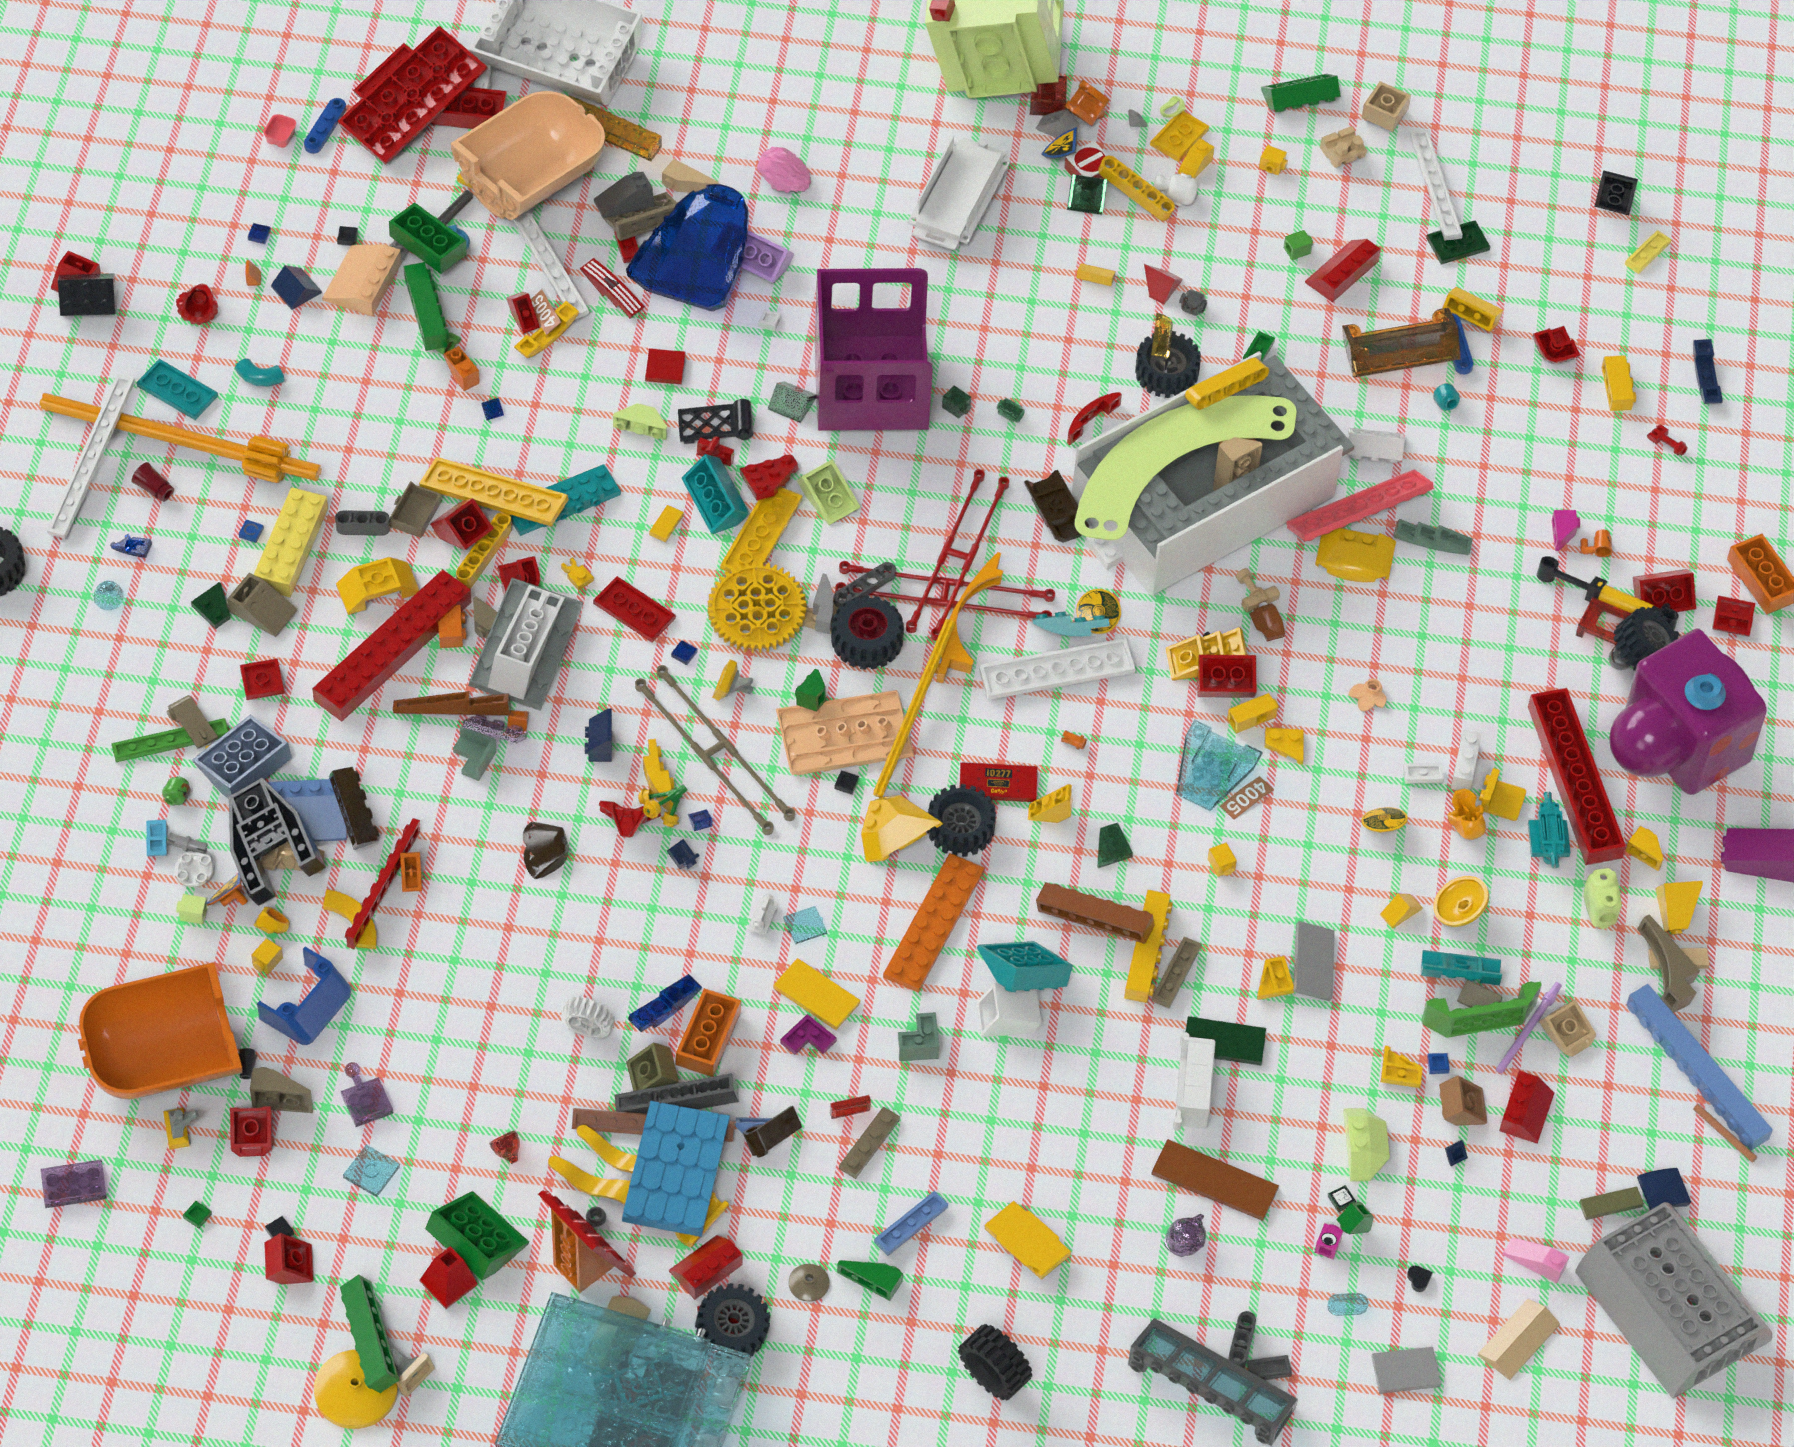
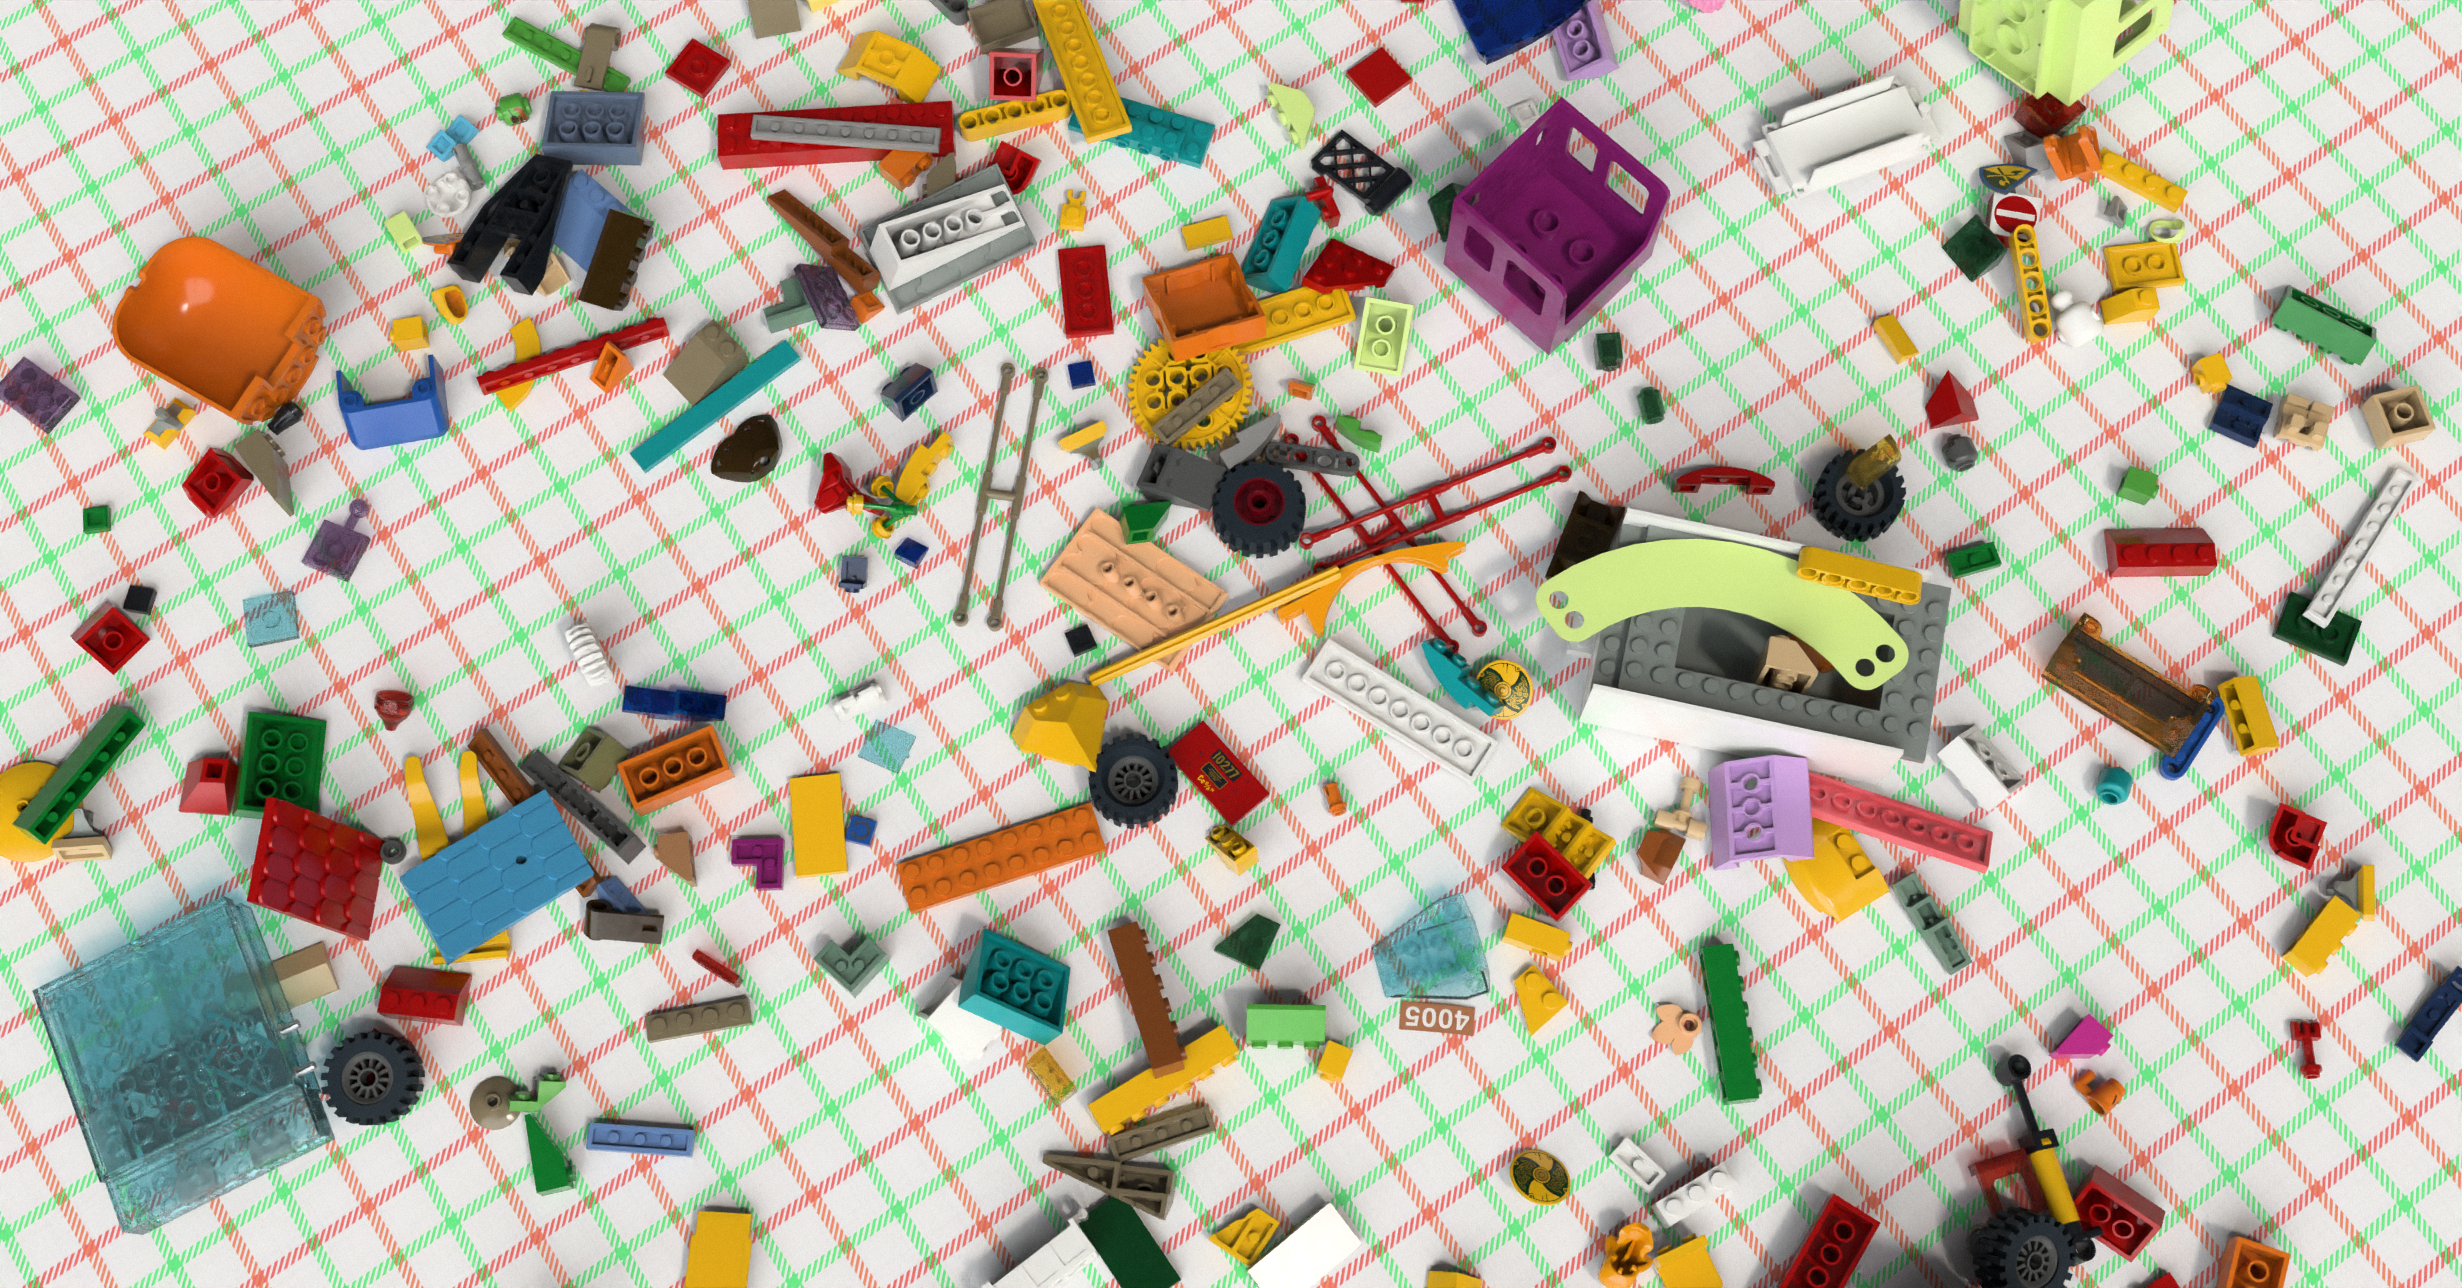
camera: 50 degrees right, 15 degrees up
none -> bright green slope [507,1072,566,1112]
none -> teal tile [630,340,801,474]
none -> medium nougat slope [654,831,697,887]
none -> dark tan slope [663,319,750,407]
none -> light grey tile [750,114,942,153]
none -> blue tile [845,815,878,847]
none -> clear yellow brick [1025,1046,1078,1108]
none -> dark tan wedge [1042,1153,1177,1220]
none -> dark grey slope [1136,443,1228,512]
none -> orange tile [1142,252,1266,363]
none -> dark tan plate [1151,367,1243,446]
none -> slope [1246,1004,1326,1050]
none -> orange slope [1288,379,1316,401]
none -> bright green slope [1336,415,1382,453]
none -> green brick [1698,943,1762,1105]
none -> lavender slope [1708,755,1815,871]
none -> yellow plate [2095,147,2188,213]
none -> dark blue slope [2208,384,2273,448]
none -> piece [2326,865,2375,921]

